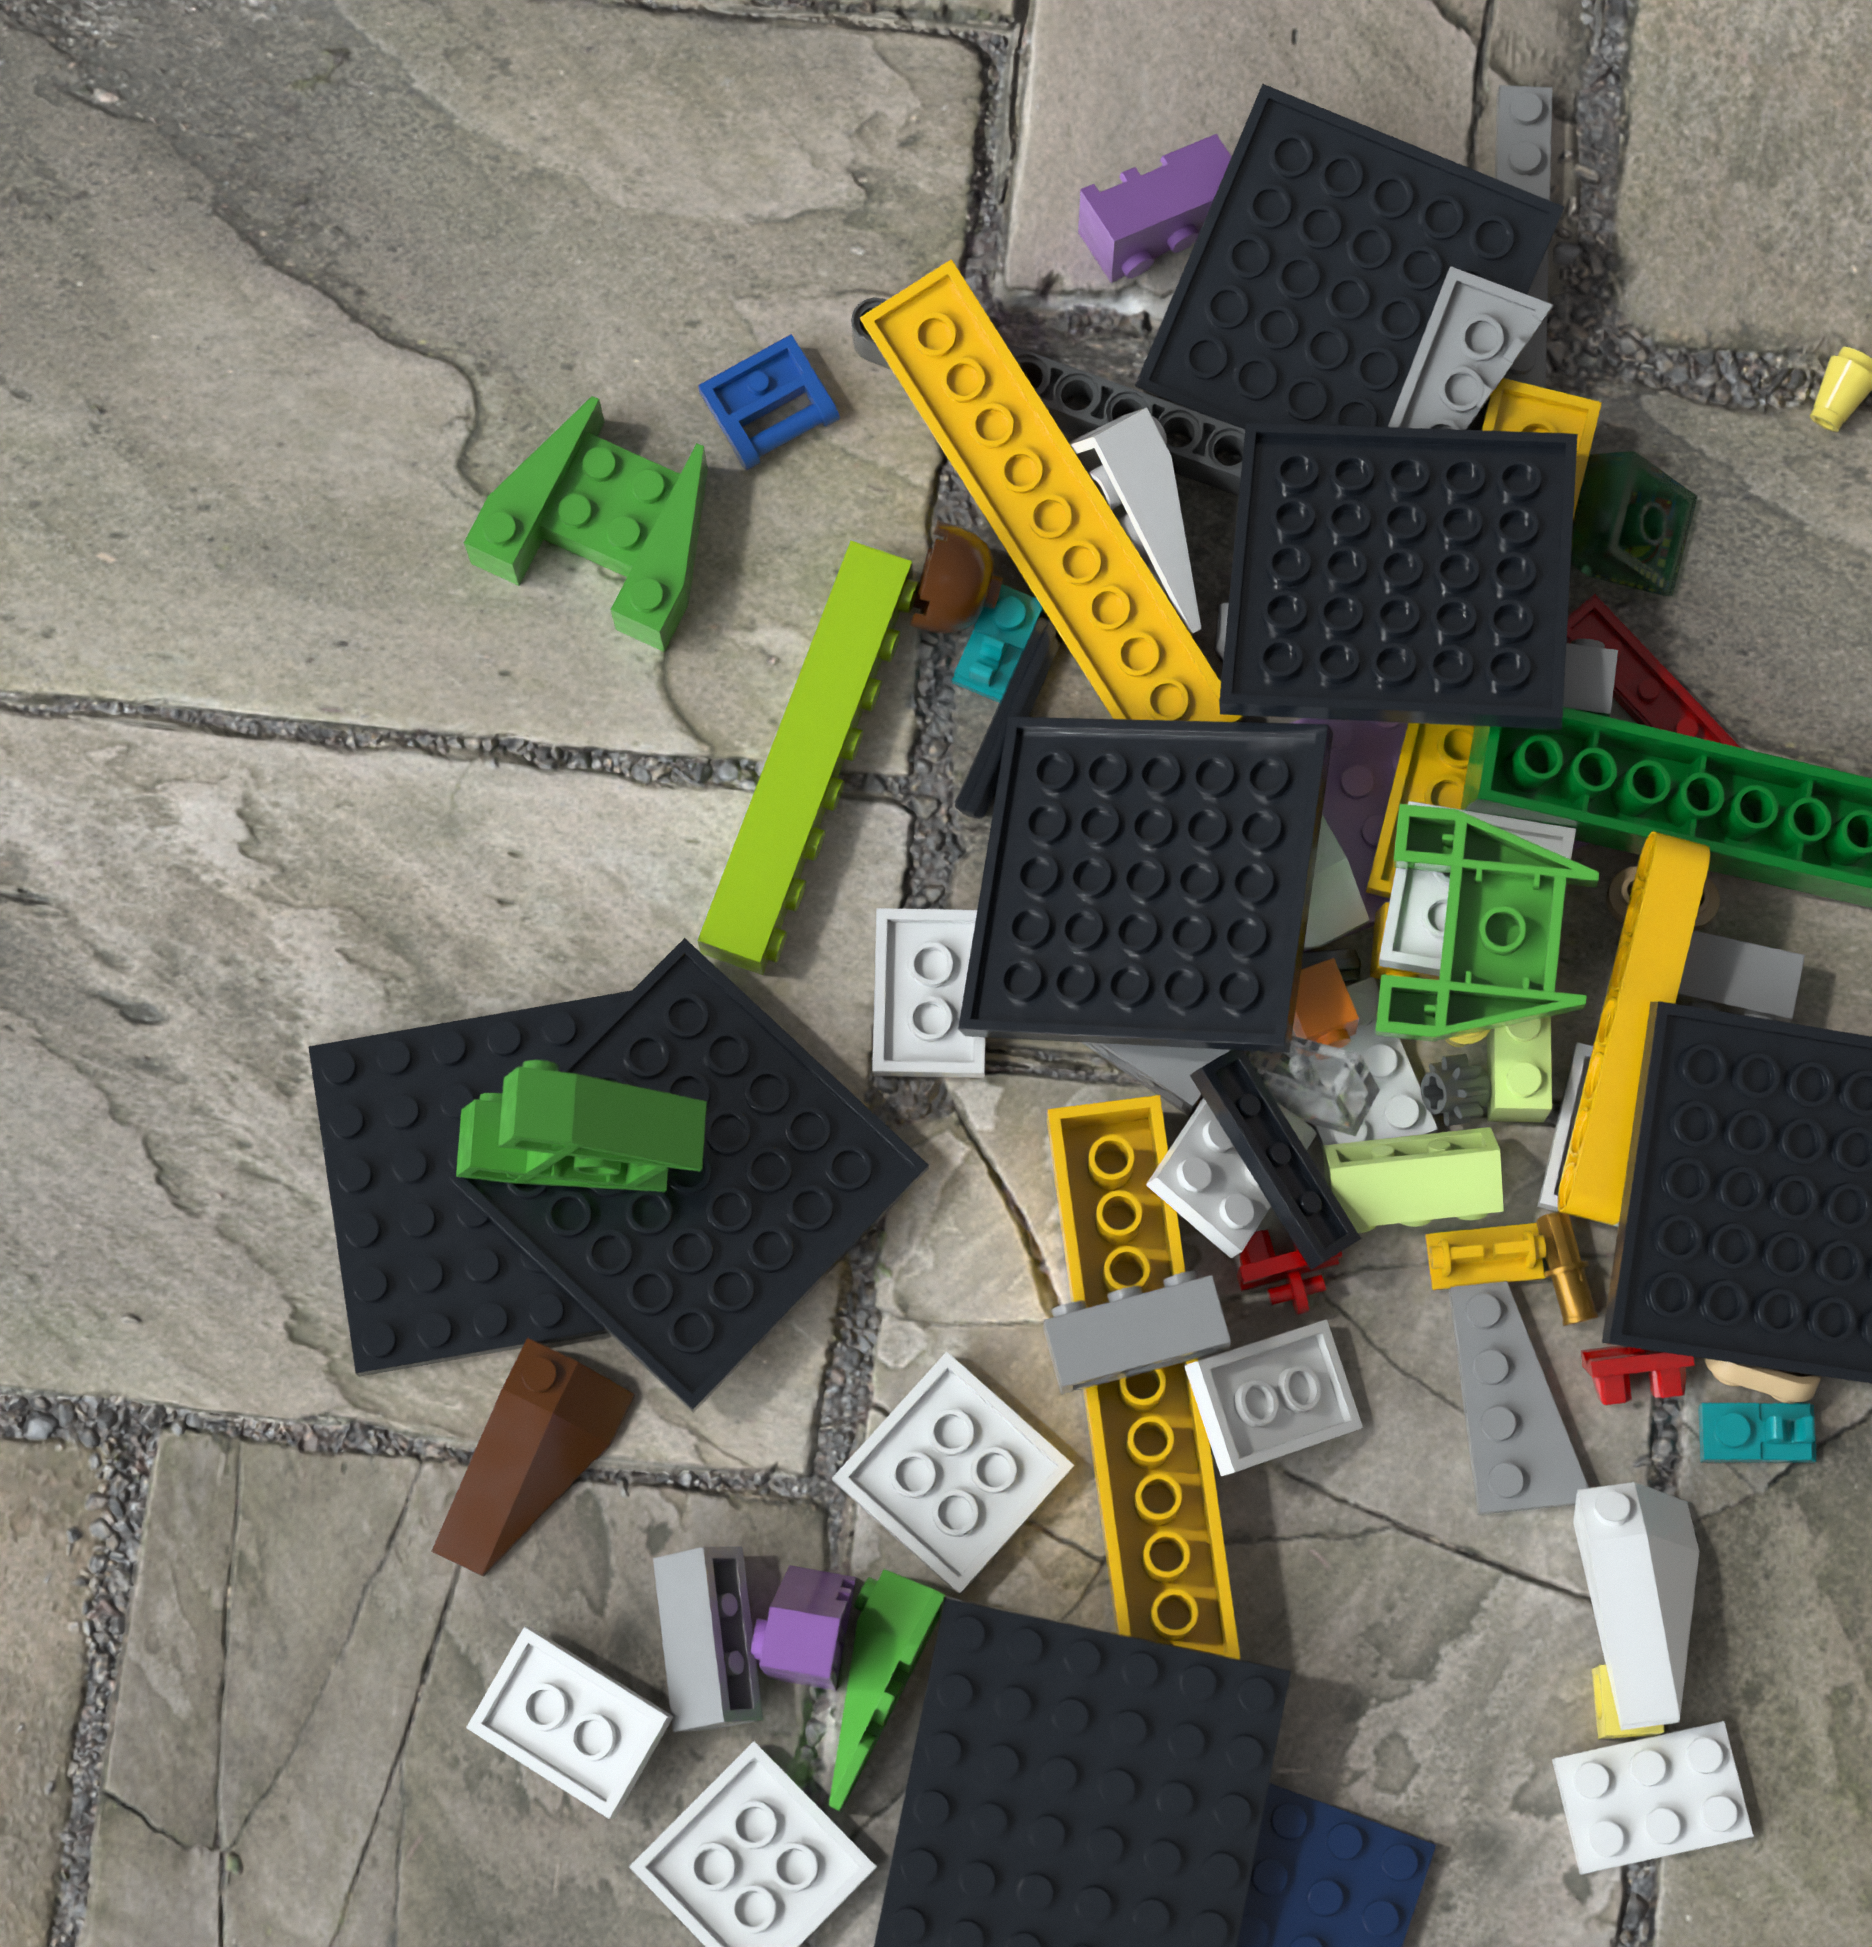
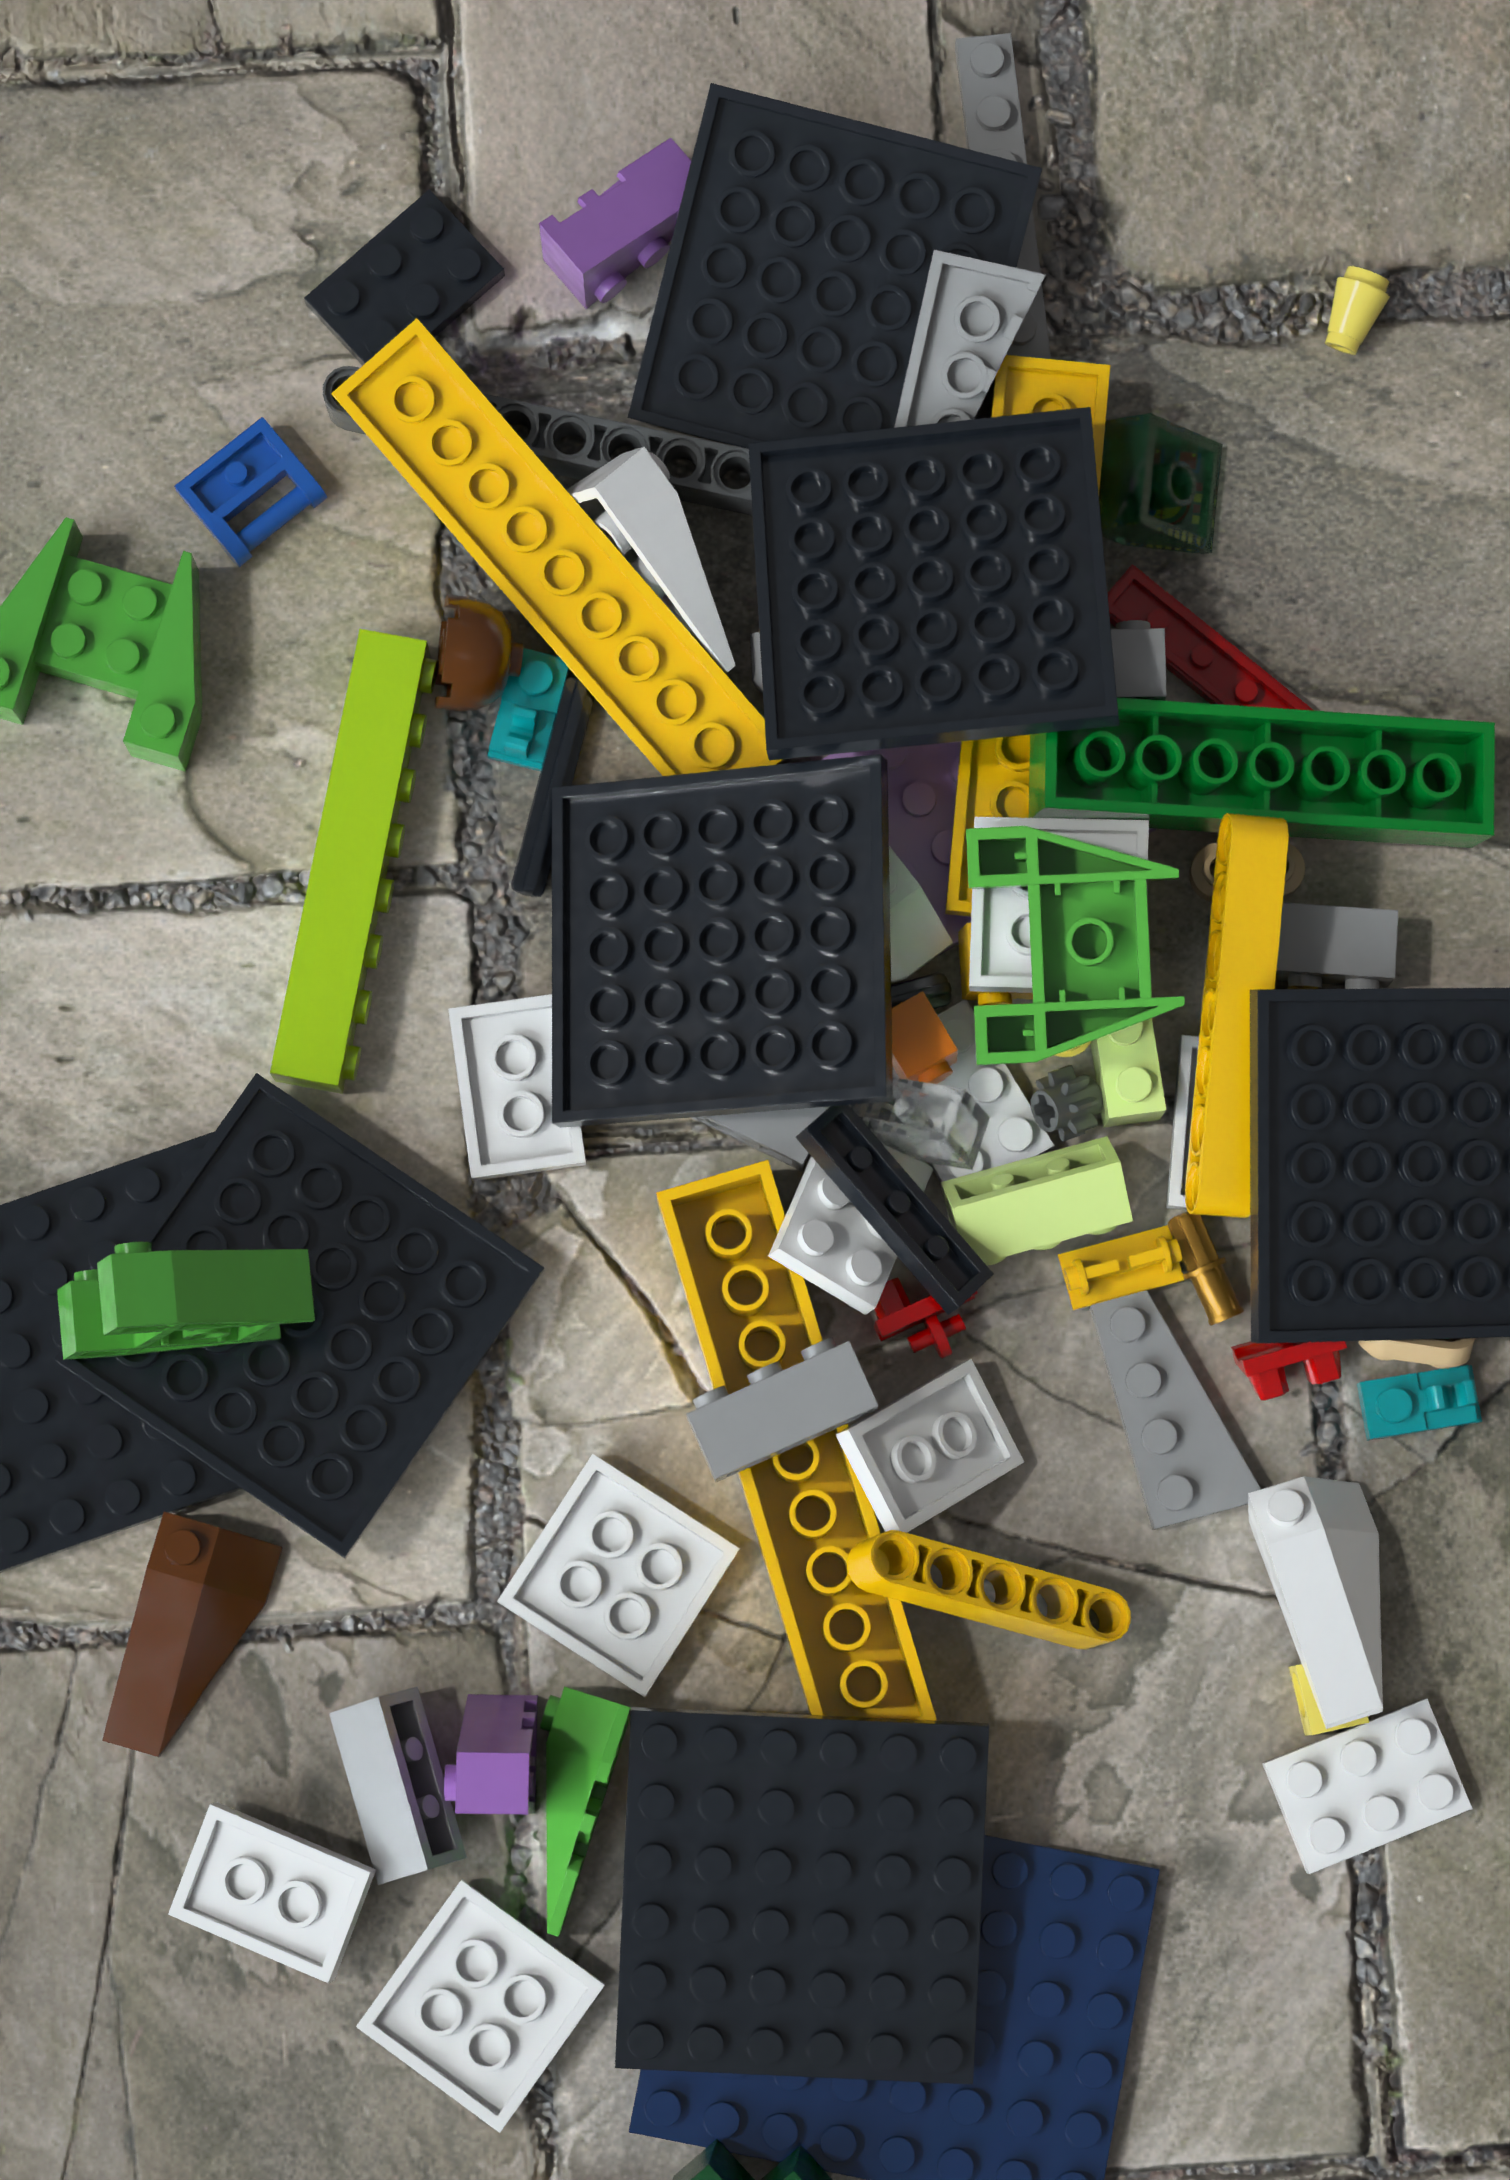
camera: 15 degrees left, 5 degrees up
none -> black plate [304,189,505,366]
none -> yellow beam [847,1530,1131,1650]

